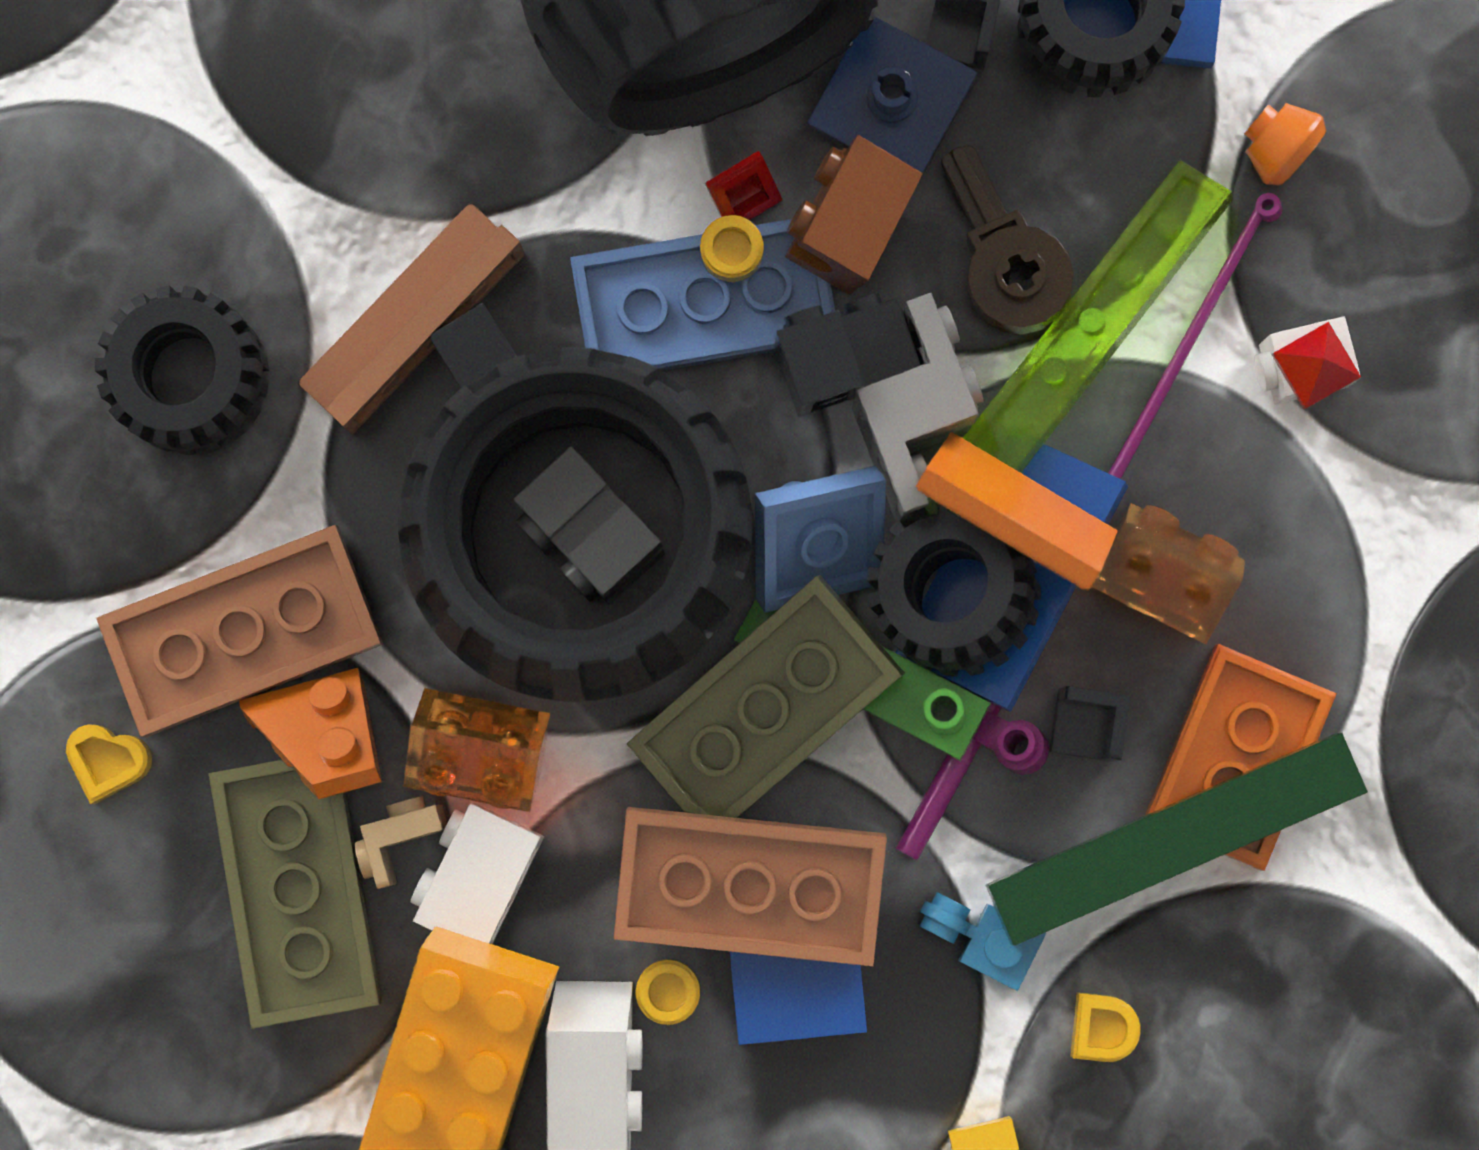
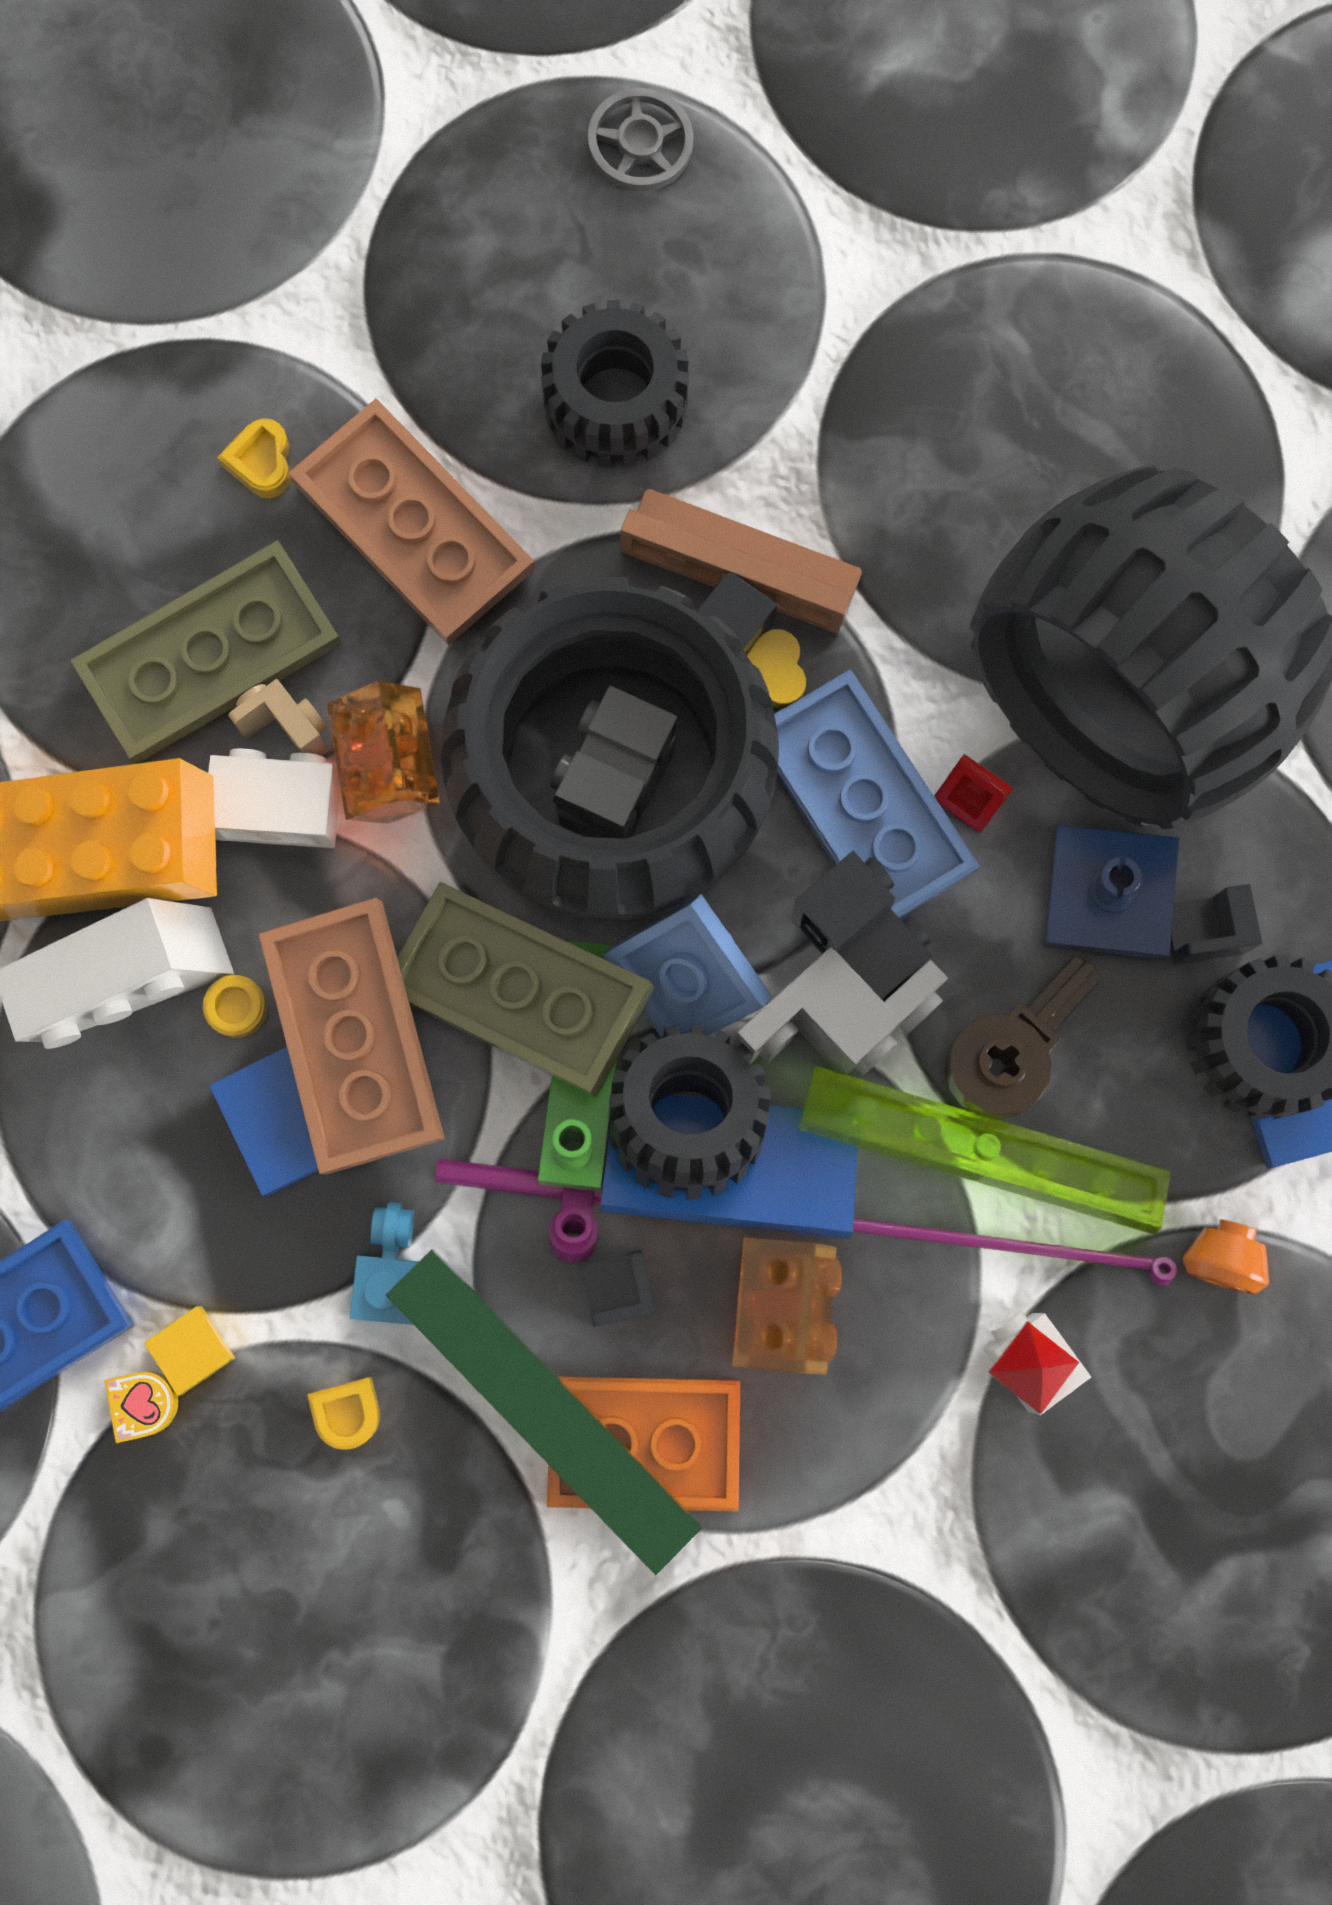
camera: 60 degrees right, 5 degrees down
orange wing [239,668,382,799] -> none
yellow tile [700,215,764,282] -> none
dark orange brick [785,135,923,295] -> none
orange tile [915,432,1118,590] -> none
none -> yellow tile [747,629,806,709]

